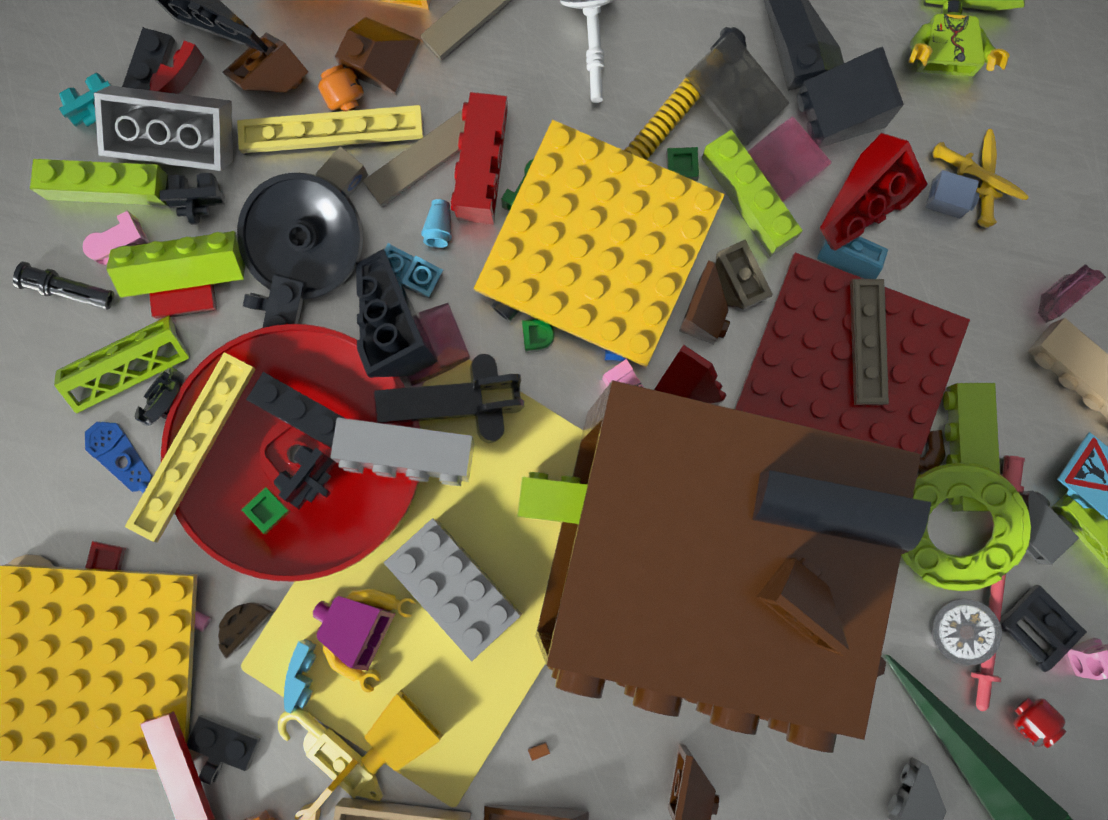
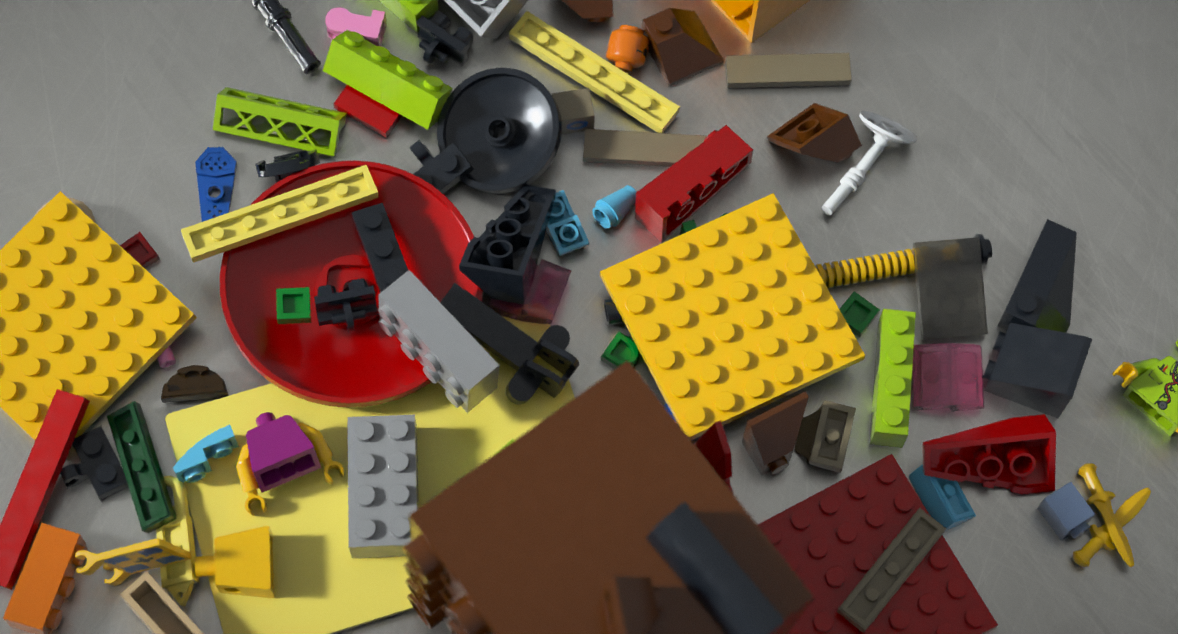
camera: 35 degrees right, 15 degrees down
none -> dark green tile [107,401,177,534]
none -> reddish brown slope [767,103,862,163]

